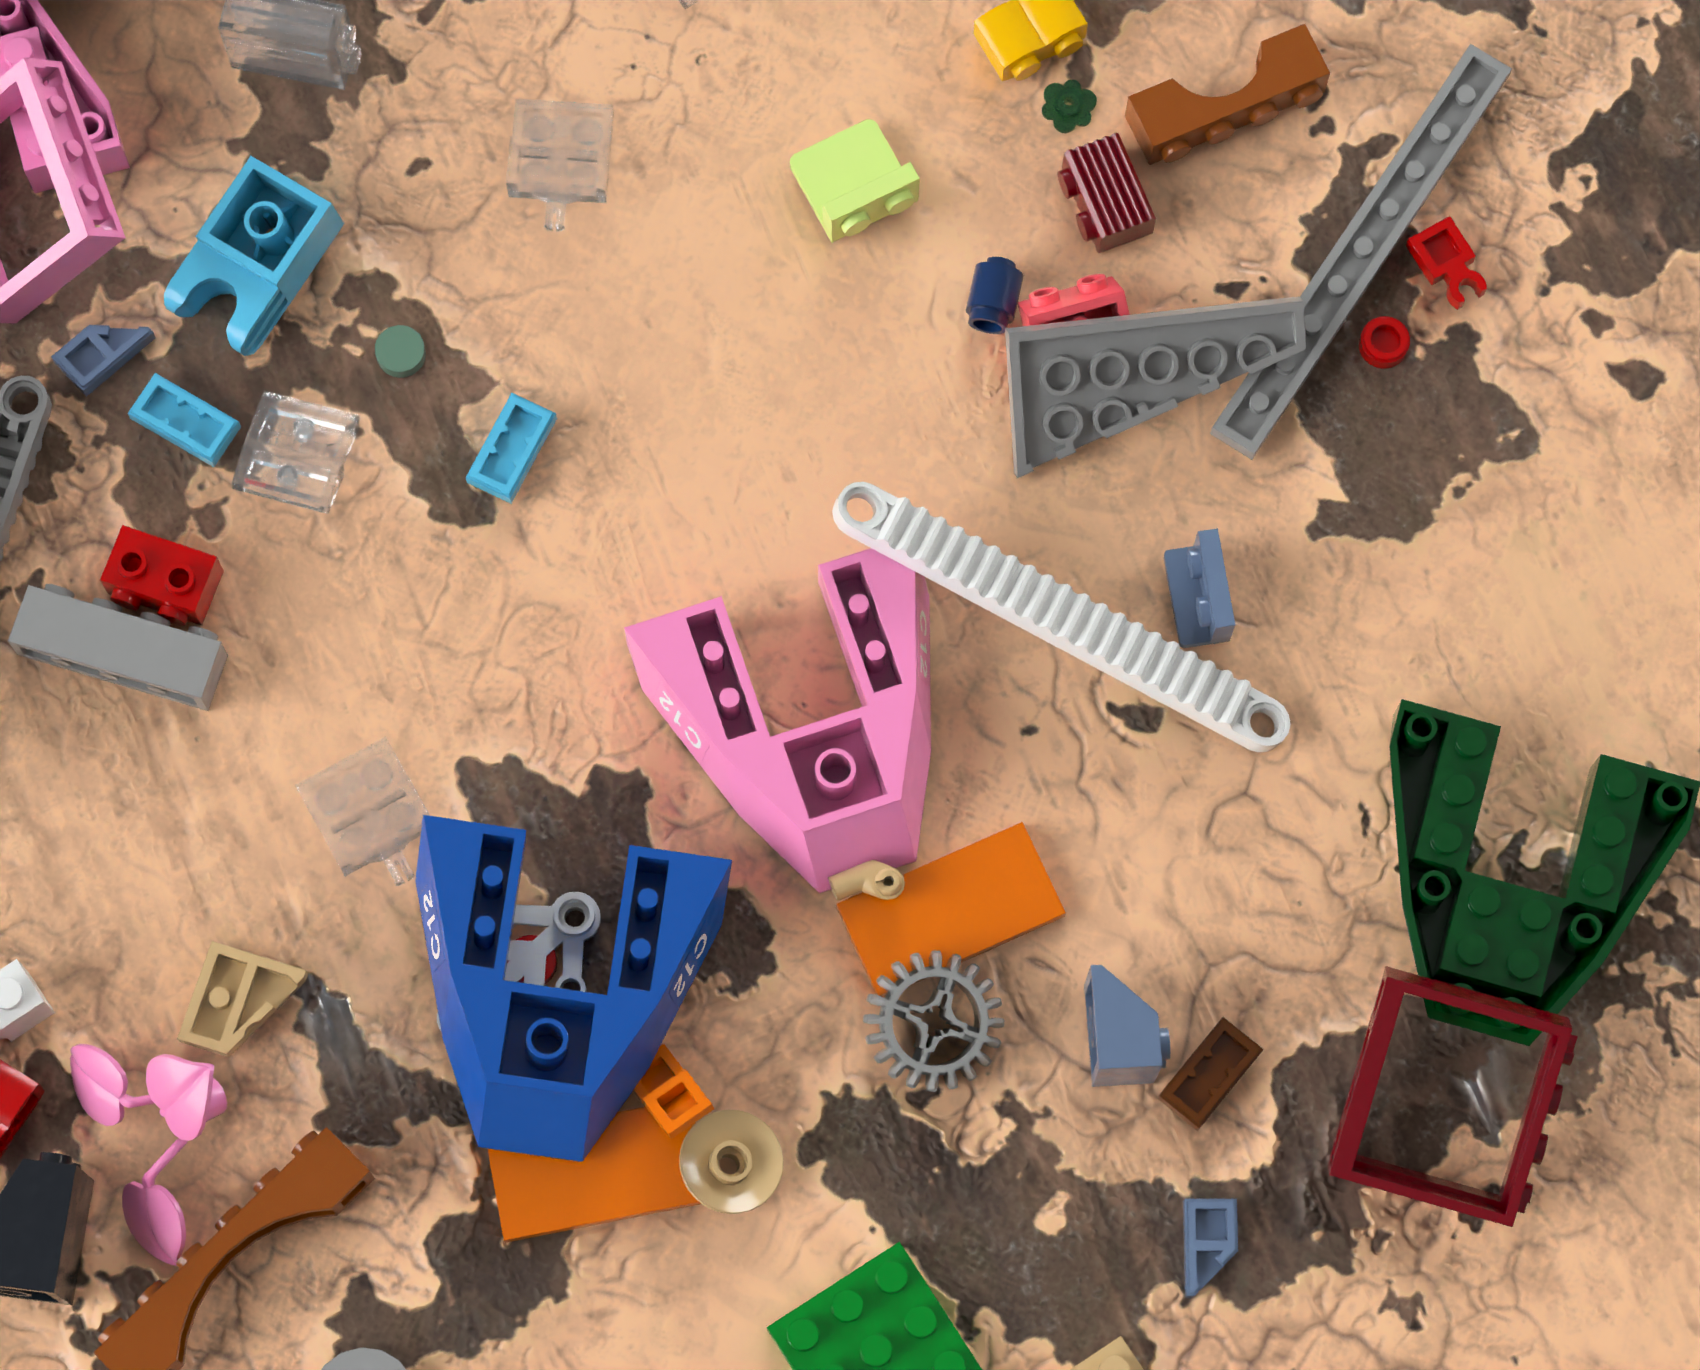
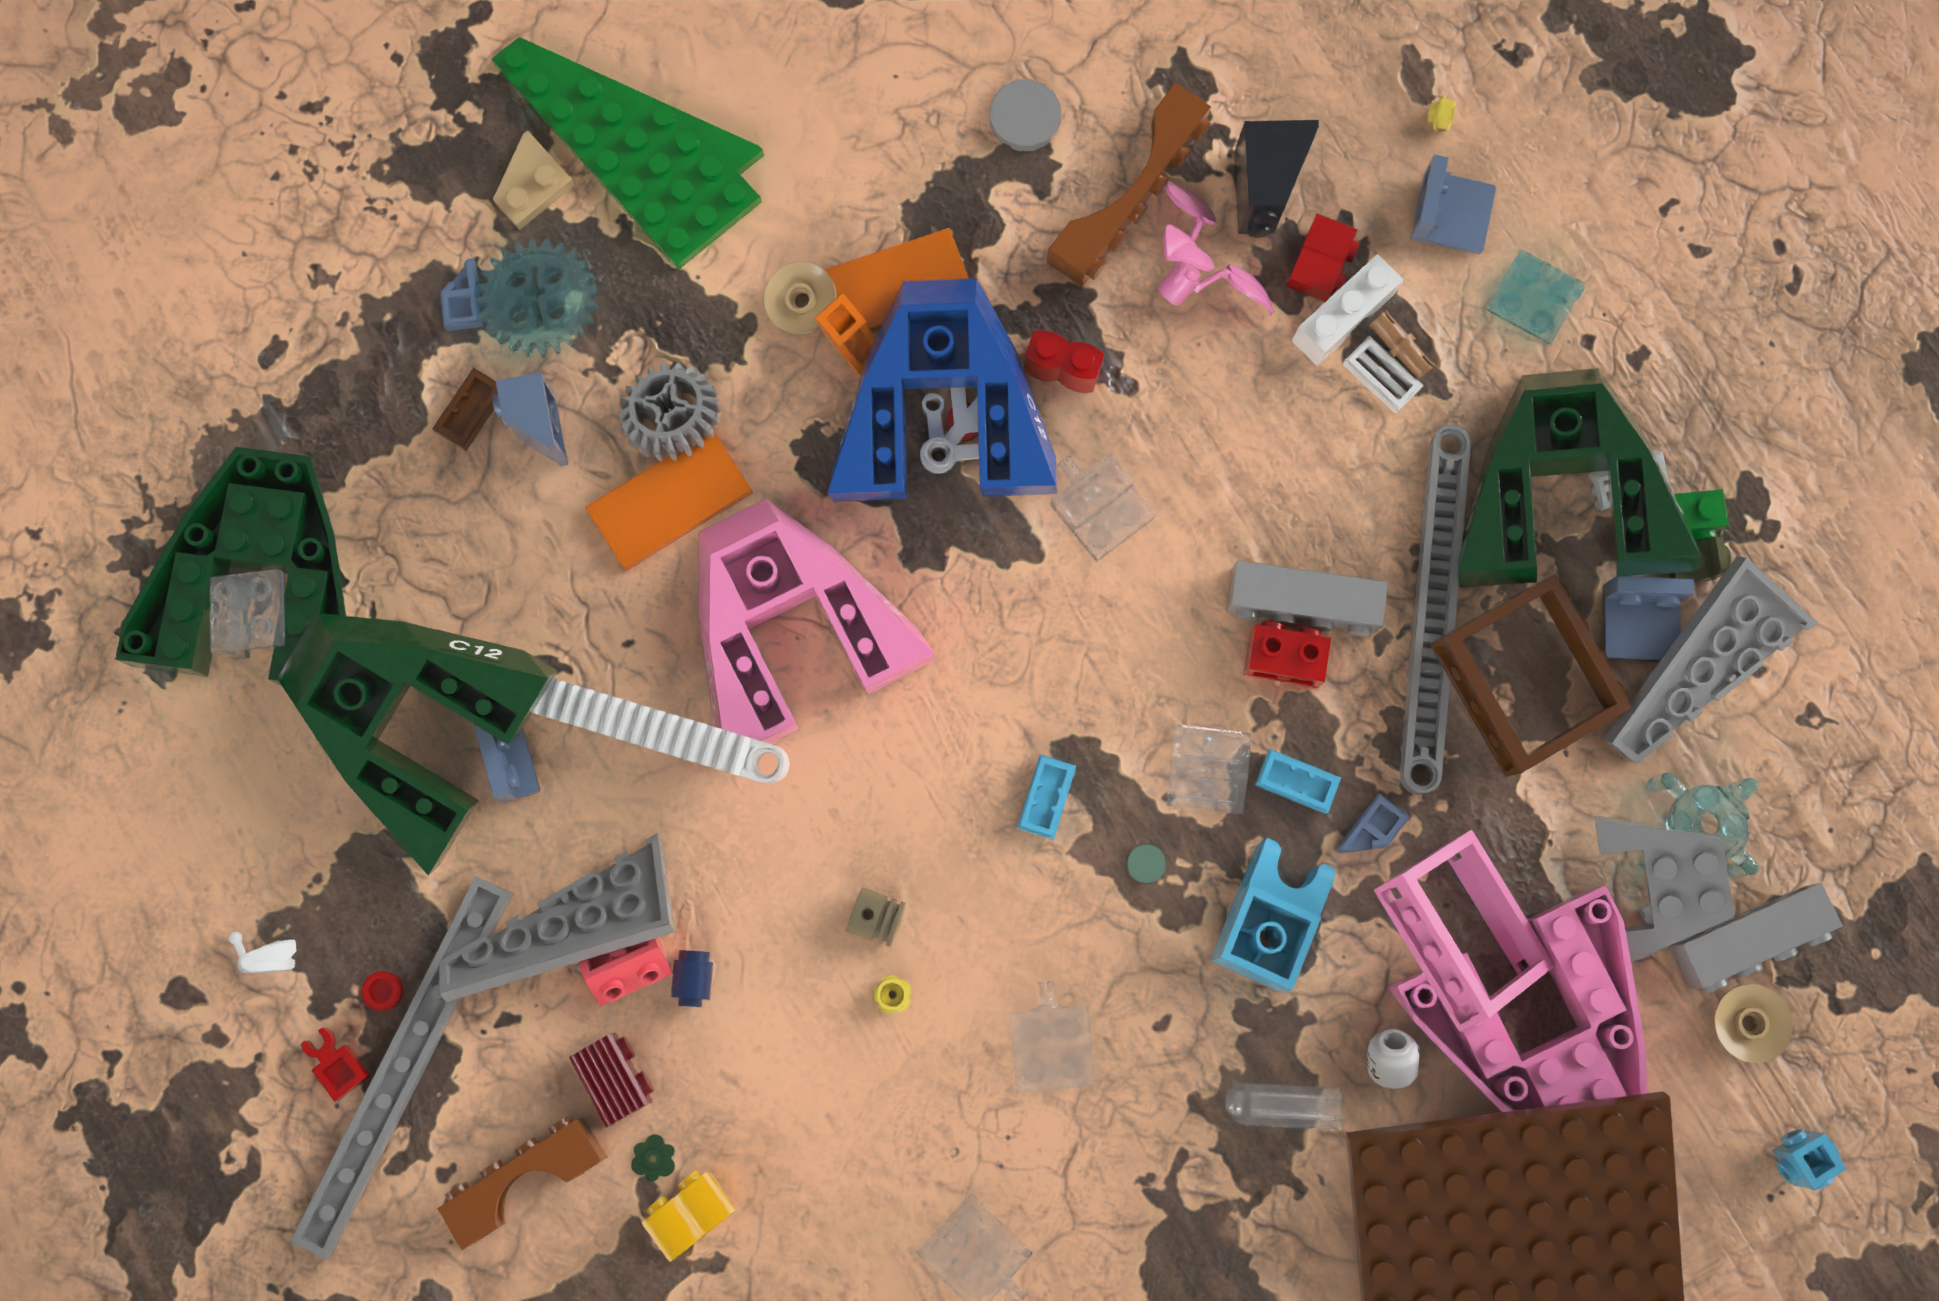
camera: 170 degrees right, 5 degrees up
tan wing [177,941,308,1057] -> none
yellowish green bracket [790,119,920,243] -> none
tan arm [828,860,905,901] -> none
dark red window [1328,966,1578,1227] -> none
none -> clear bracket [210,569,285,660]
none -> white helmet [228,931,297,973]
none -> dark green piece [277,613,557,876]
none -> clear light blue gear [476,238,599,358]
none -> dark tan piece [846,887,906,947]
none -> light yellow plate [873,975,911,1014]
none -> red brick [1023,330,1104,393]
none -> white head [1366,1029,1420,1089]

